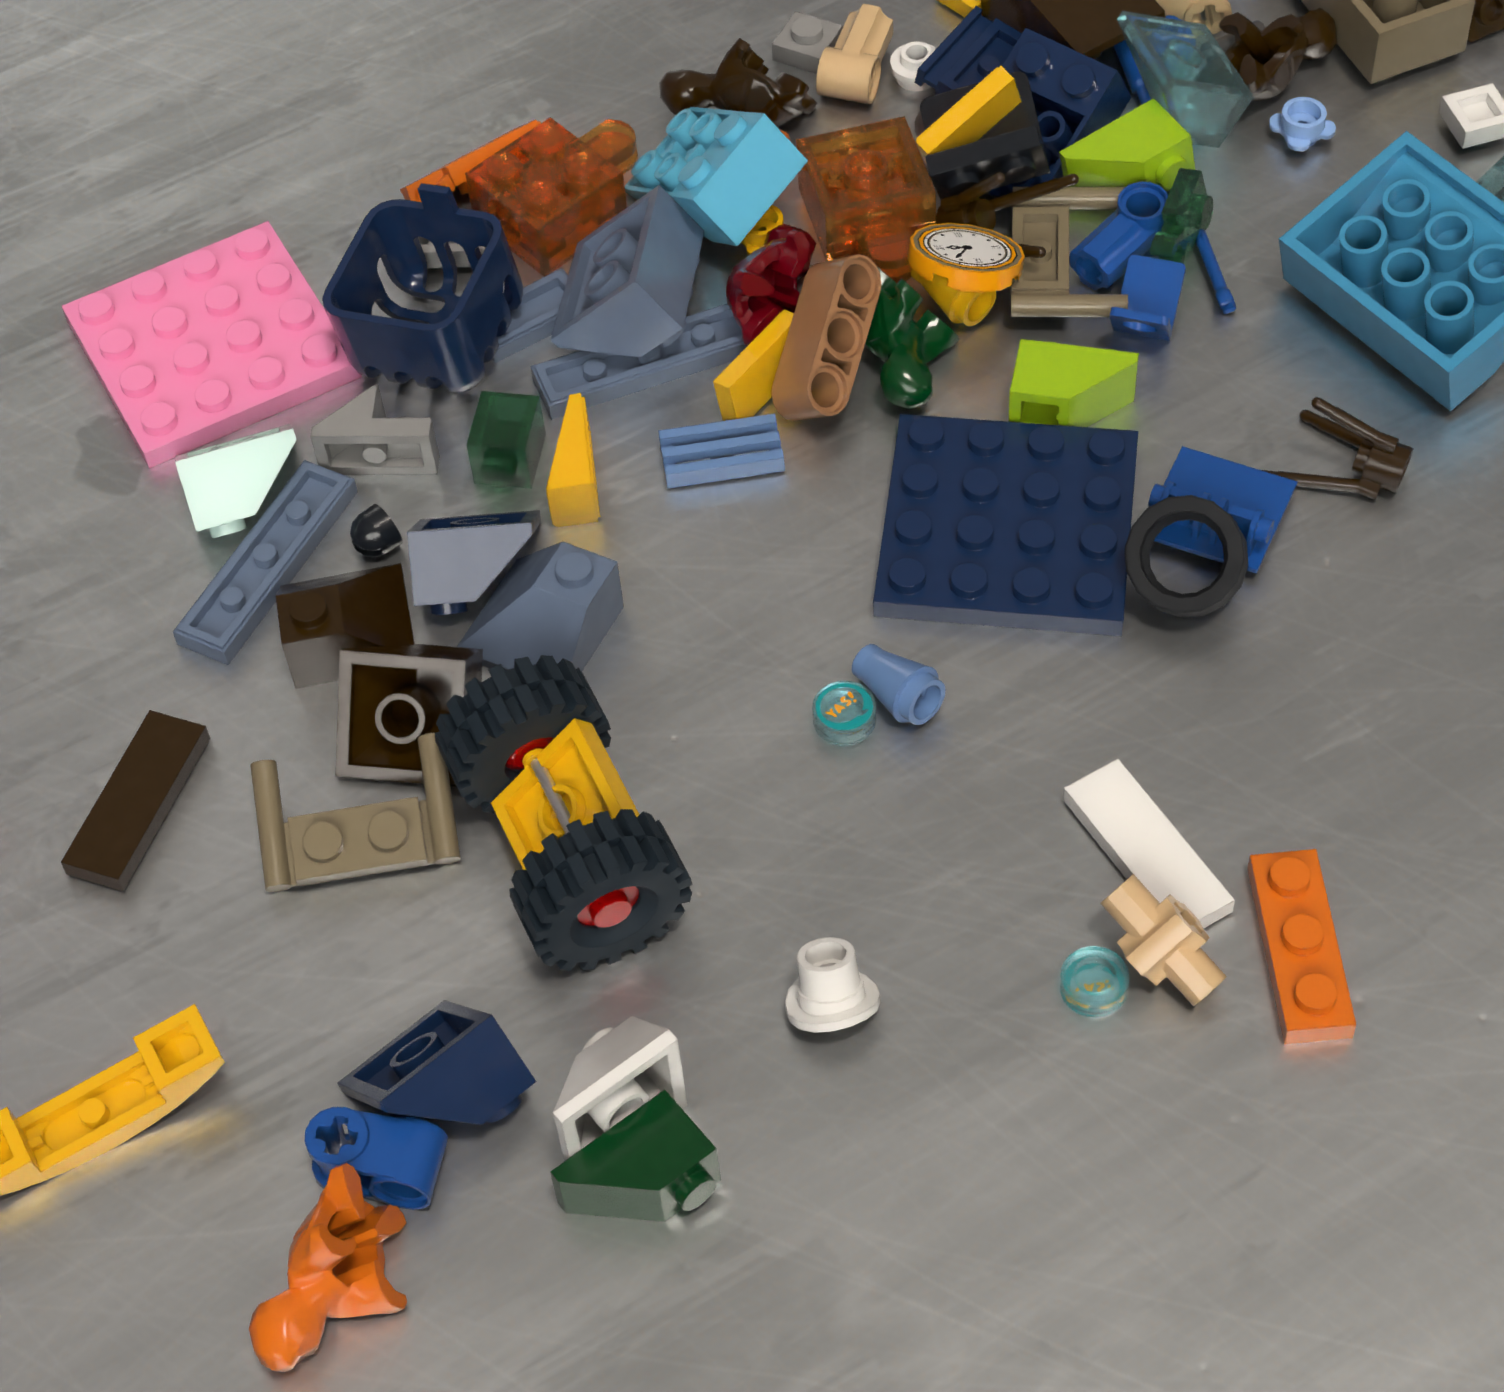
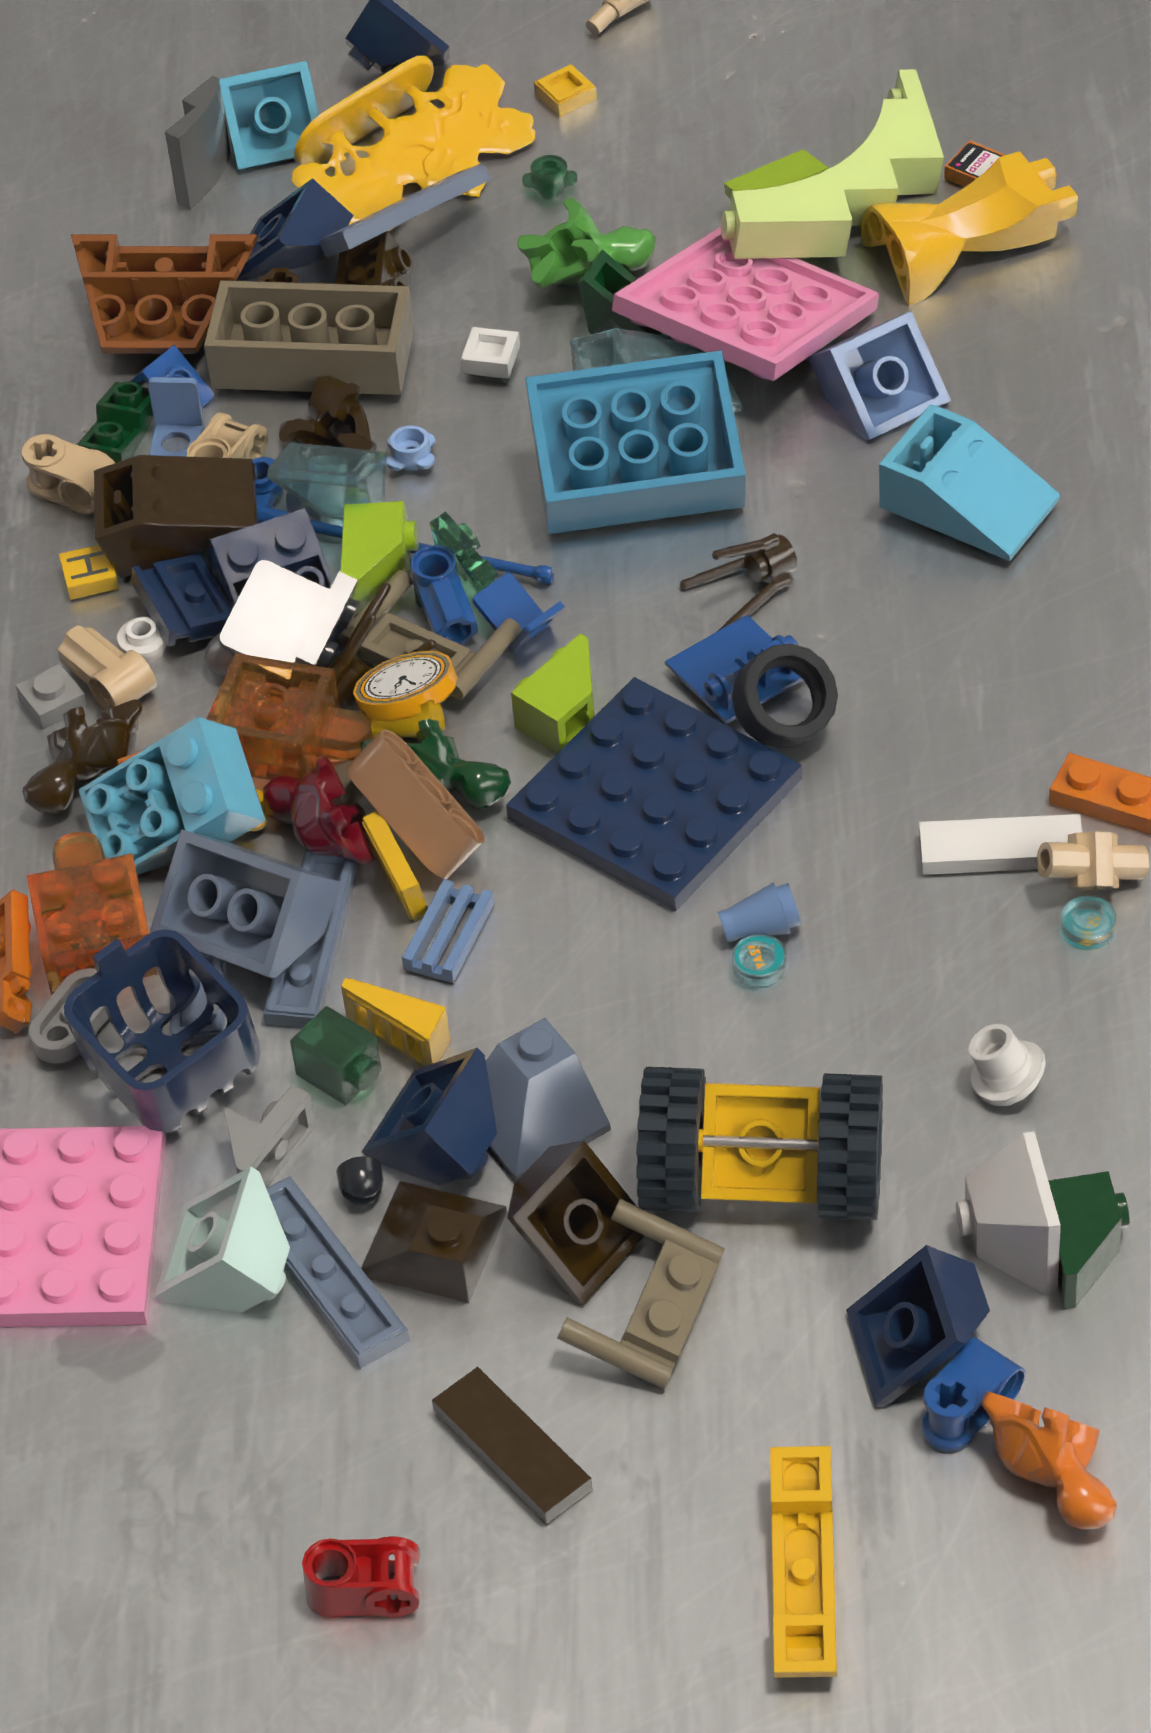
camera: 60 degrees left, 5 degrees down
yellow tile [915,66,1022,165] -> none

